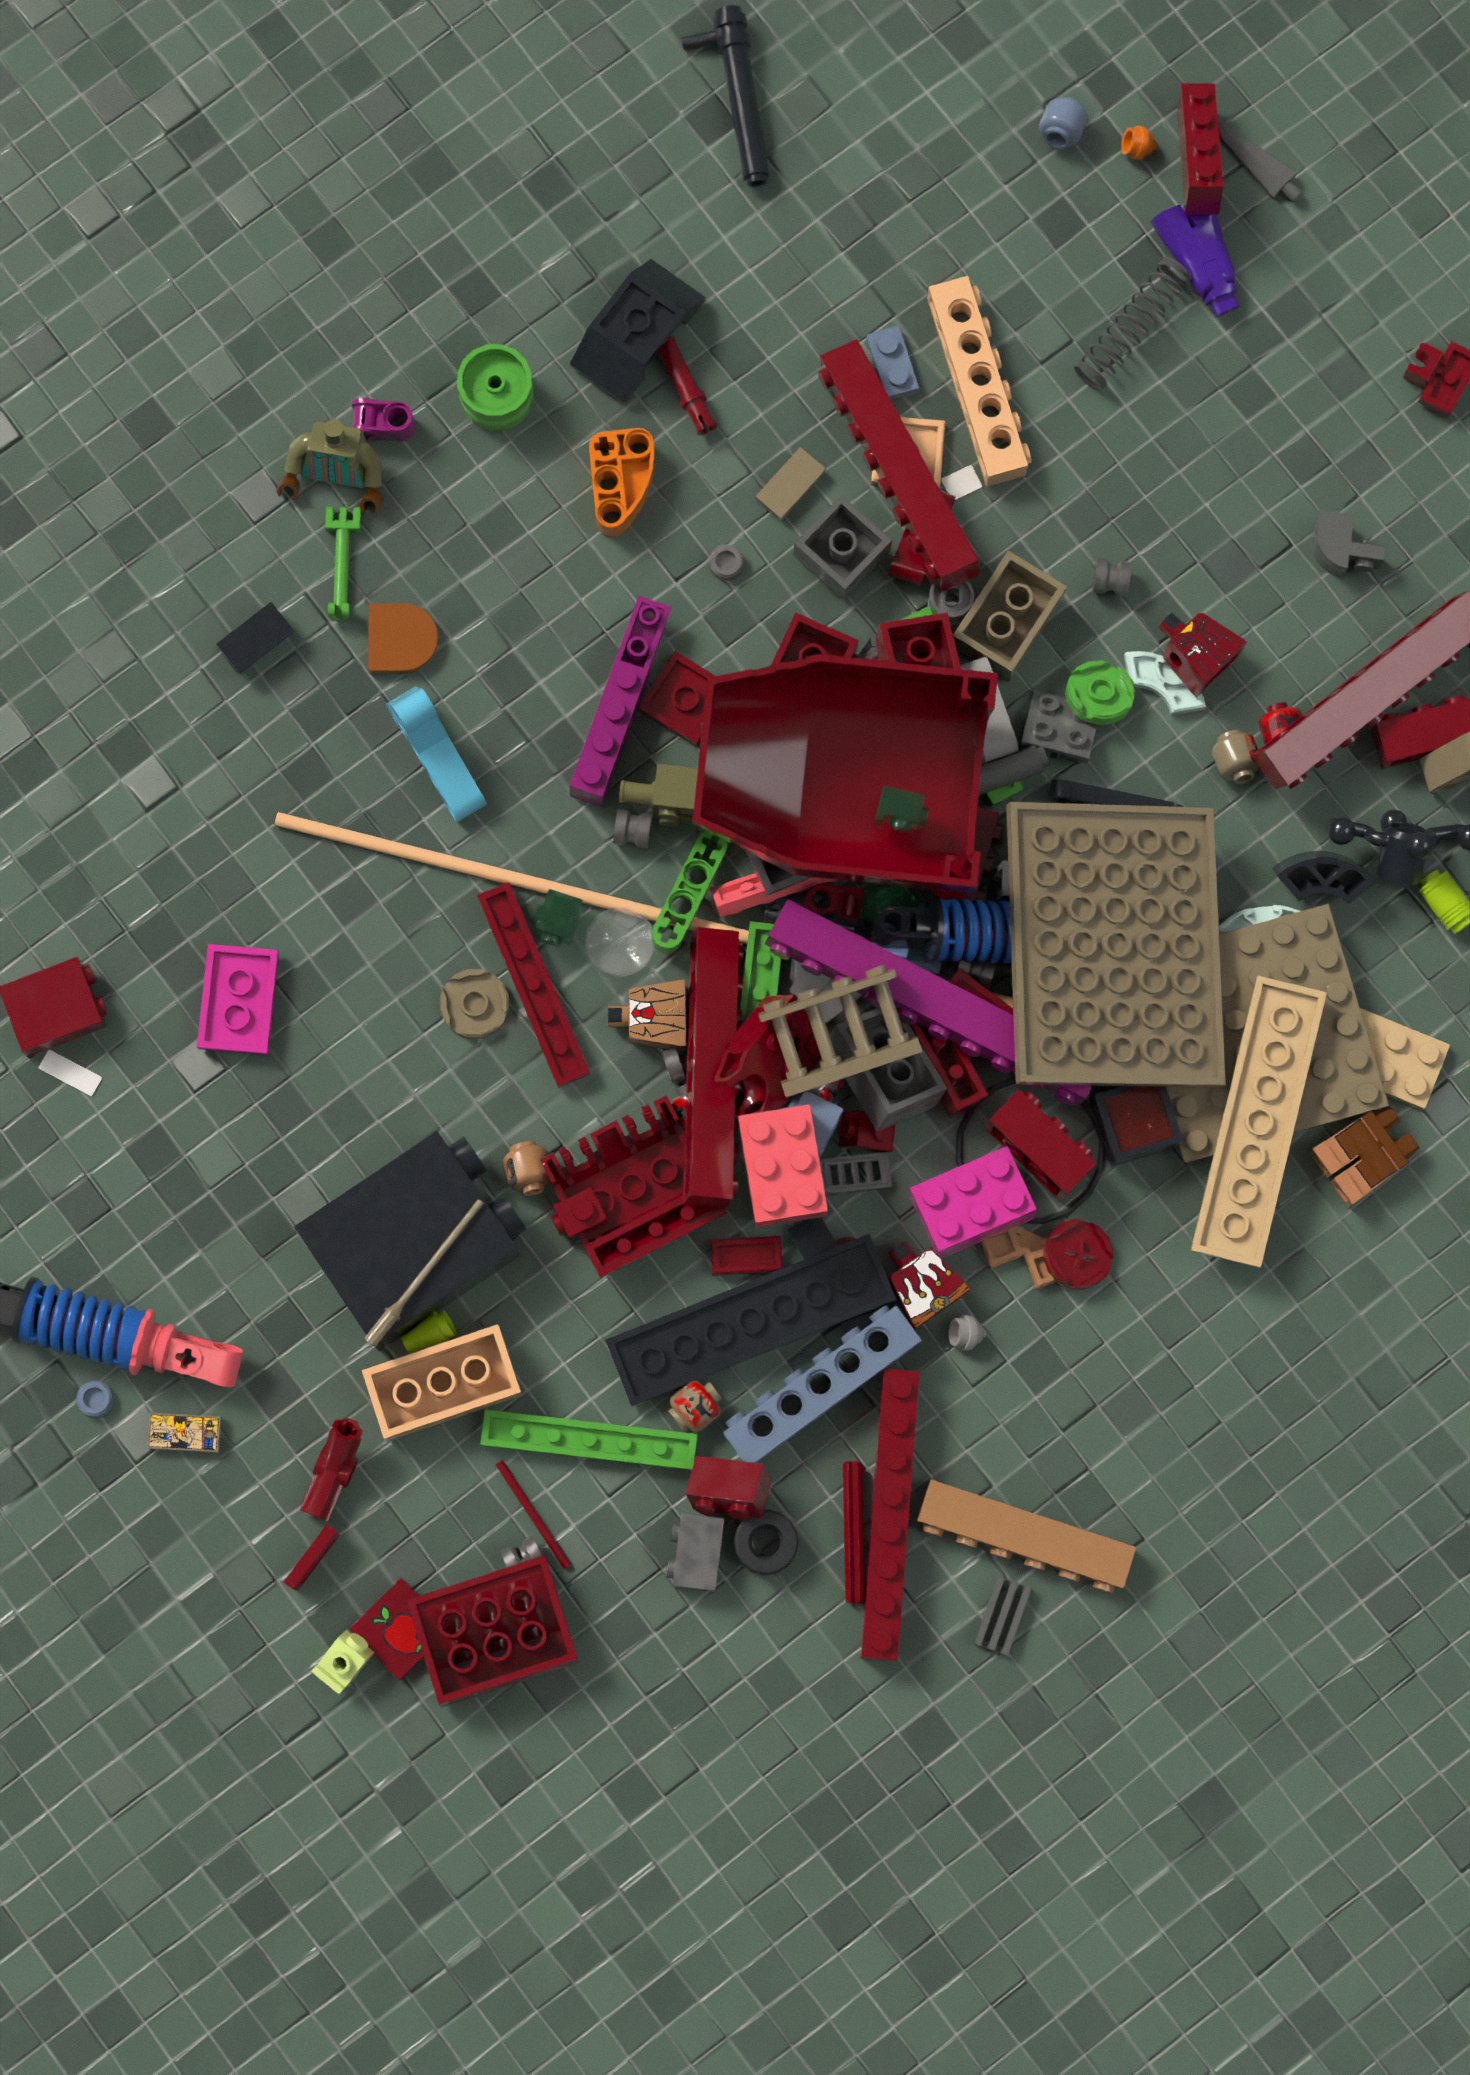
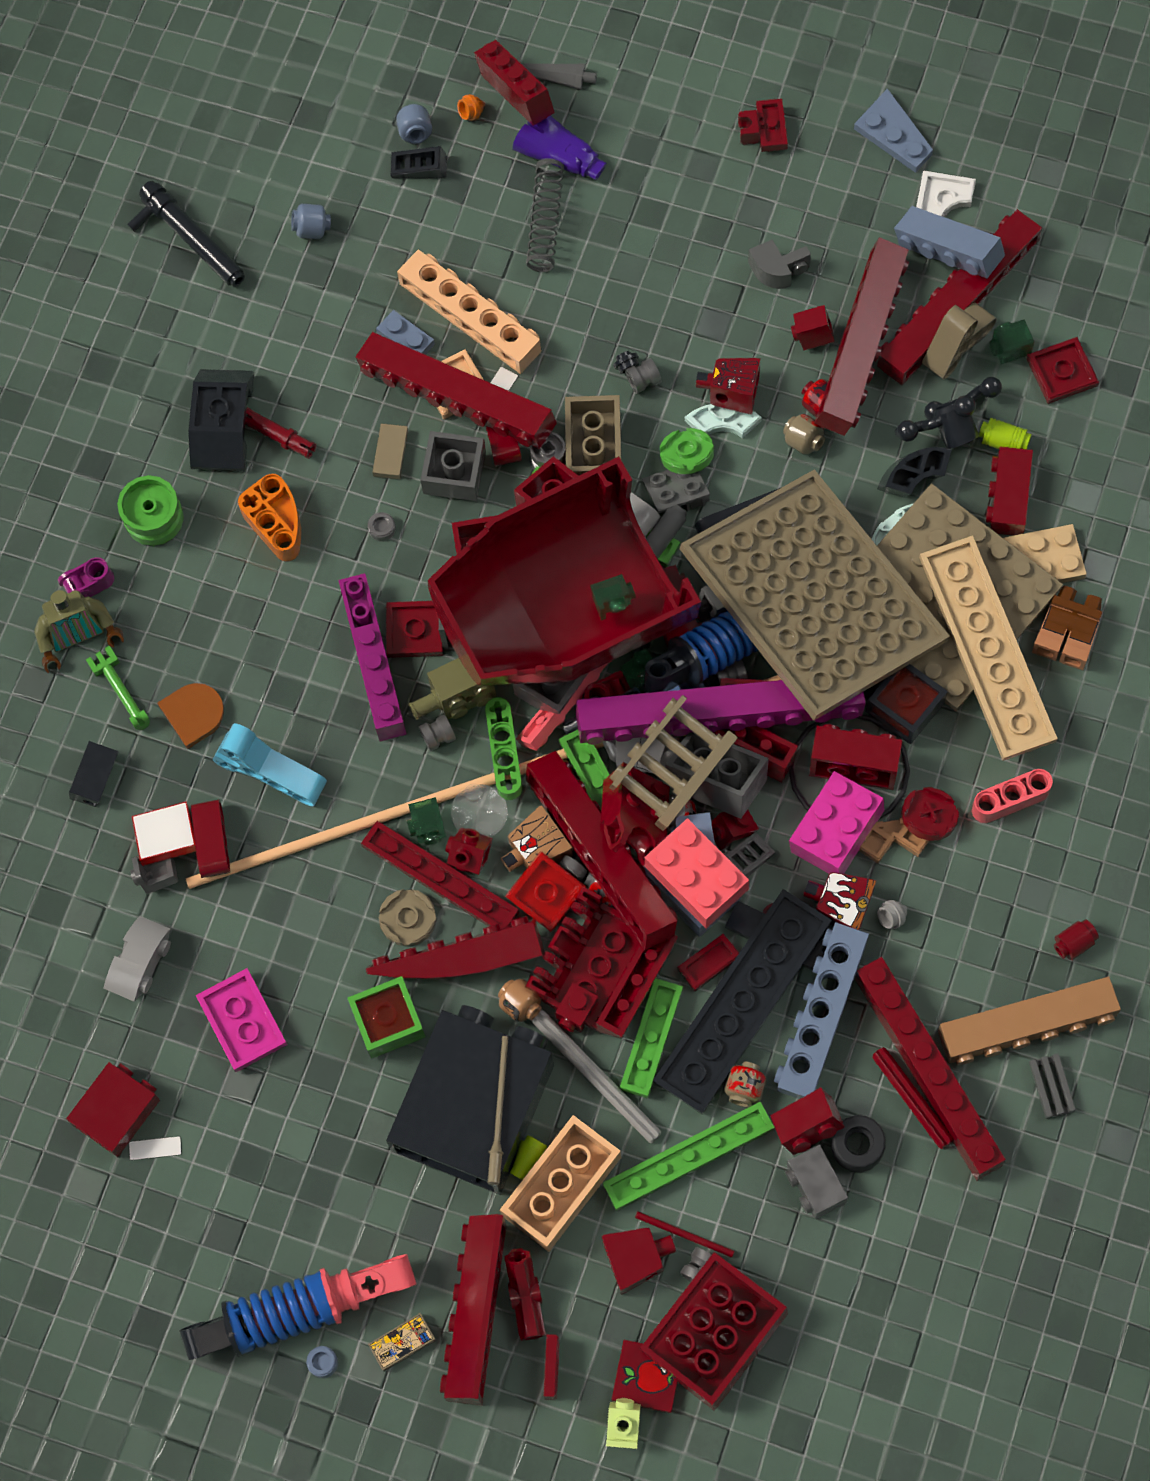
camera: 25 degrees left, 10 degrees down
none -> light grey brick [104,916,171,1002]
none -> flat silver bracket [130,856,178,894]
none -> white tile [132,801,196,866]
none -> dark red beam [191,799,231,878]
none -> sand blue head [291,204,331,239]
none -> piece [348,976,426,1059]
none -> dark red slope [366,916,545,978]
none -> black slope [390,146,447,179]
none -> dark red slope [440,1214,507,1406]
none -> dark red brick [445,827,493,875]
none -> red tile [505,851,586,932]
none -> light grey axle [532,1010,661,1143]
none -> dark red torso [601,1228,676,1295]
none -> black plate [613,351,639,374]
none -> bright green plate [620,978,683,1098]
none -> dark red brick [791,305,835,351]
none -> coral beam [972,769,1053,823]
none -> dark red brick [985,447,1033,536]
none -> dark red brick [1054,919,1099,960]

